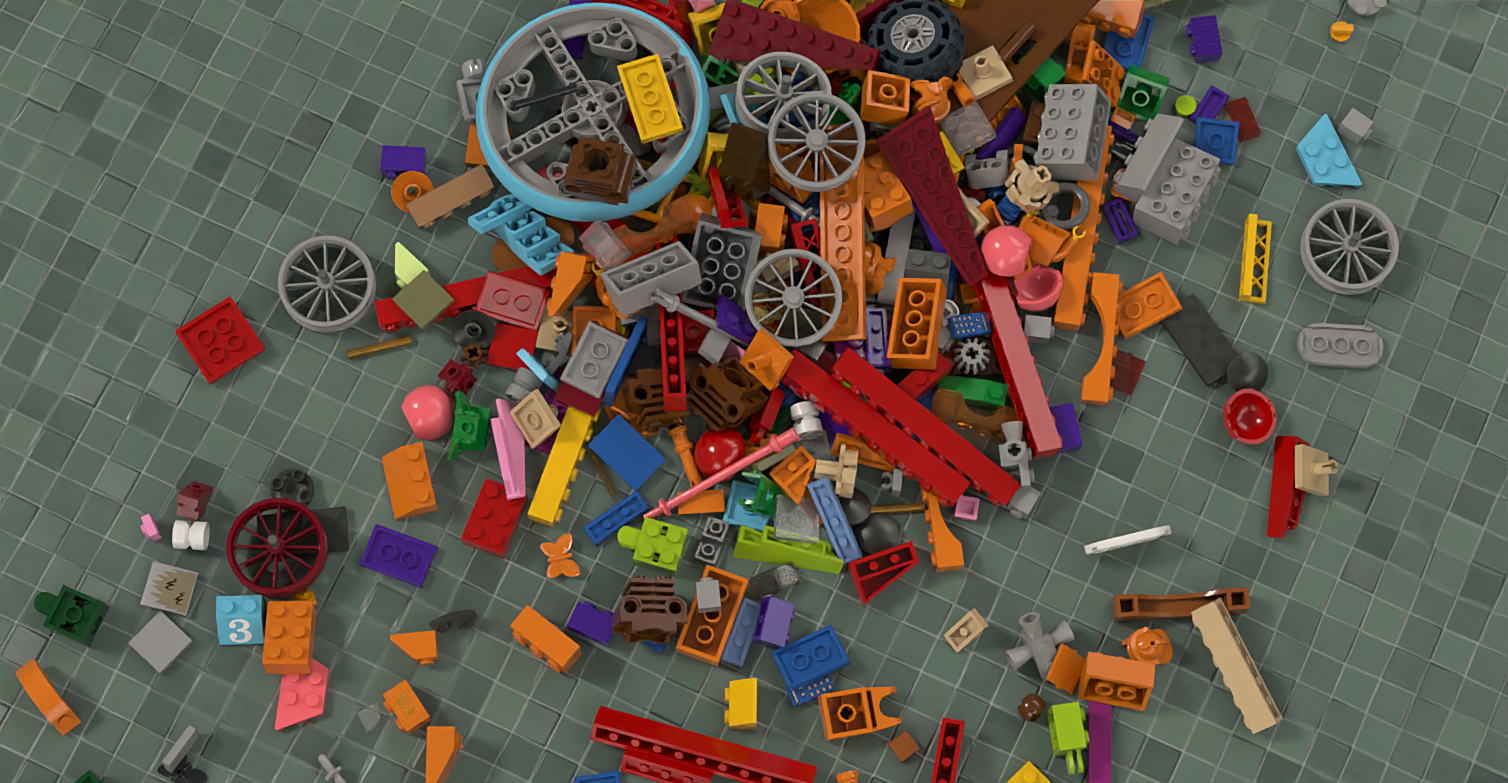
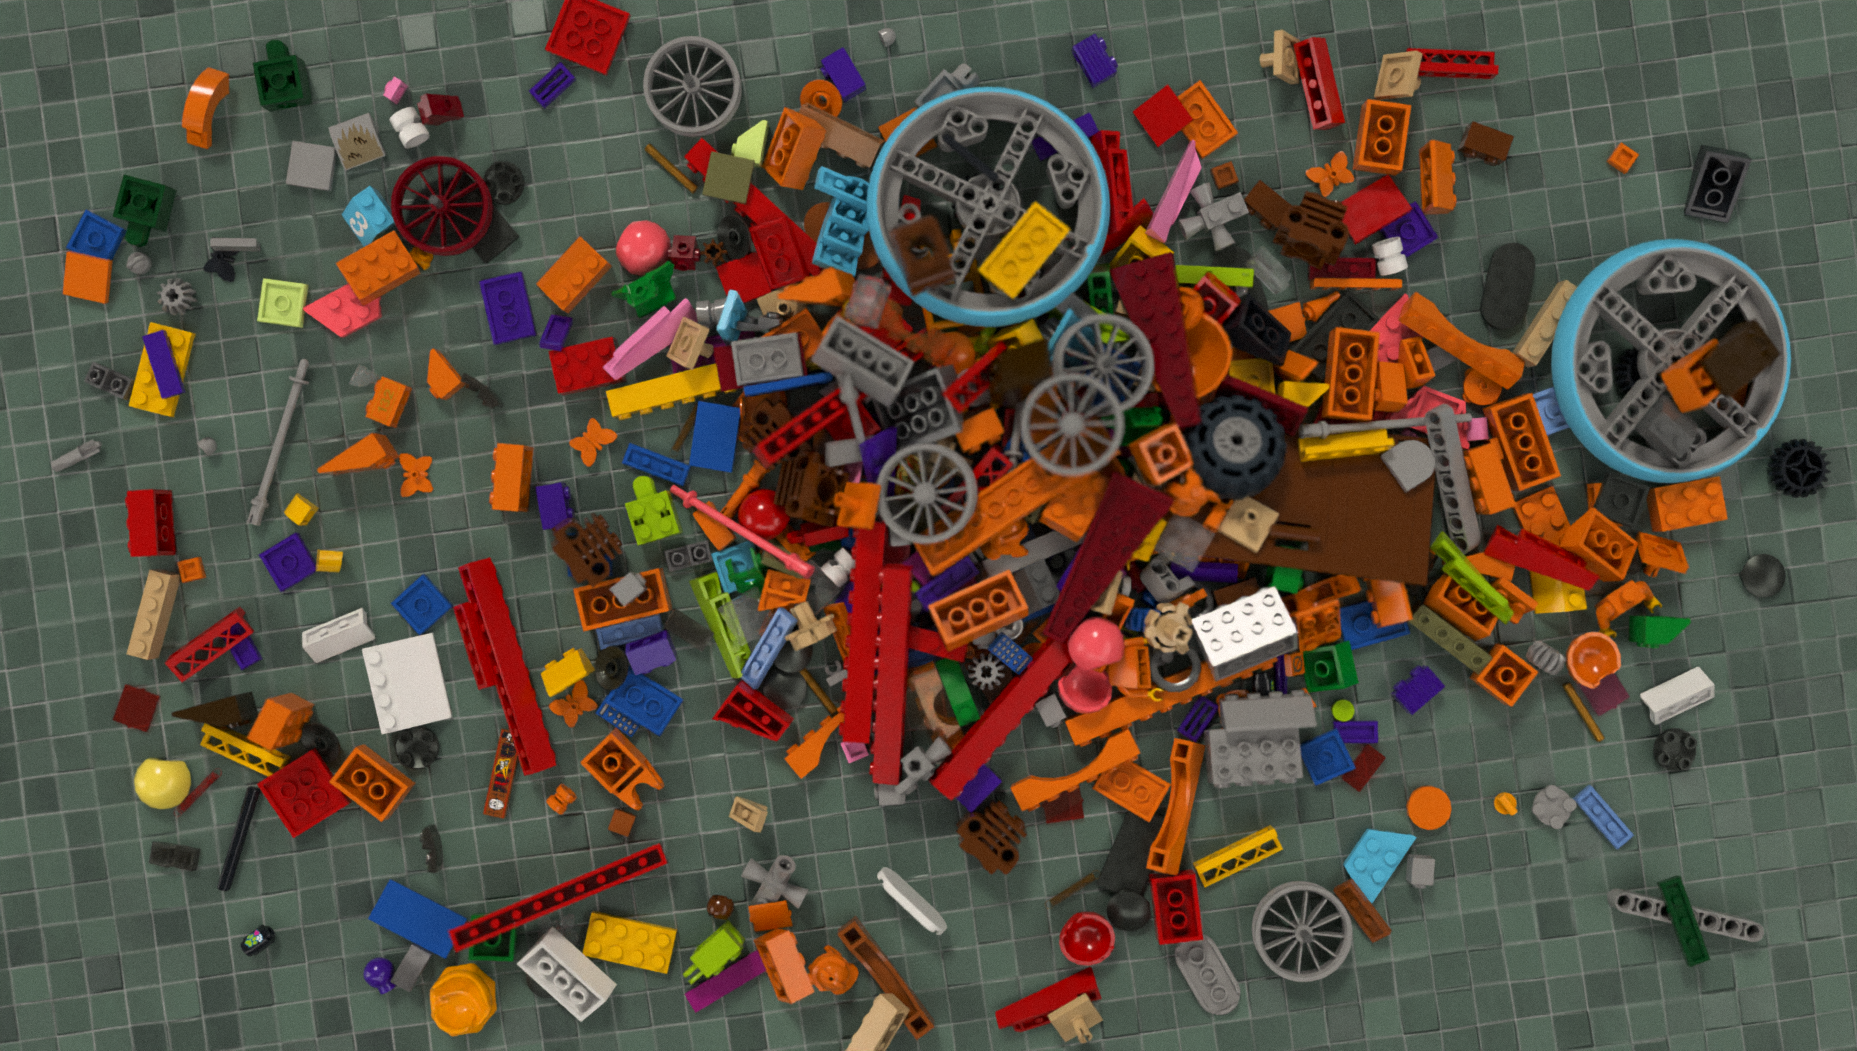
camera: 55 degrees right, 15 degrees up
none -> yellowish green tile [257,278,309,328]
none -> orange piece [399,453,433,497]
none -> dark purple tile [529,62,577,109]
none -> dark purple tile [539,314,573,351]
none -> orange piece [549,680,598,728]
none -> pearl dark grey dish [595,646,629,690]
none -> orange slope [762,107,826,190]
none -> light grey hinge [878,28,896,47]
none -> reddish brown piece [956,799,1027,875]
none -> pearl gold piece [1045,870,1101,909]
none -> orange arch [1146,738,1206,875]
none -> red brick [1149,869,1203,945]
none -> dark orange tile [1333,878,1392,943]
none -> orange tile [1406,785,1452,830]

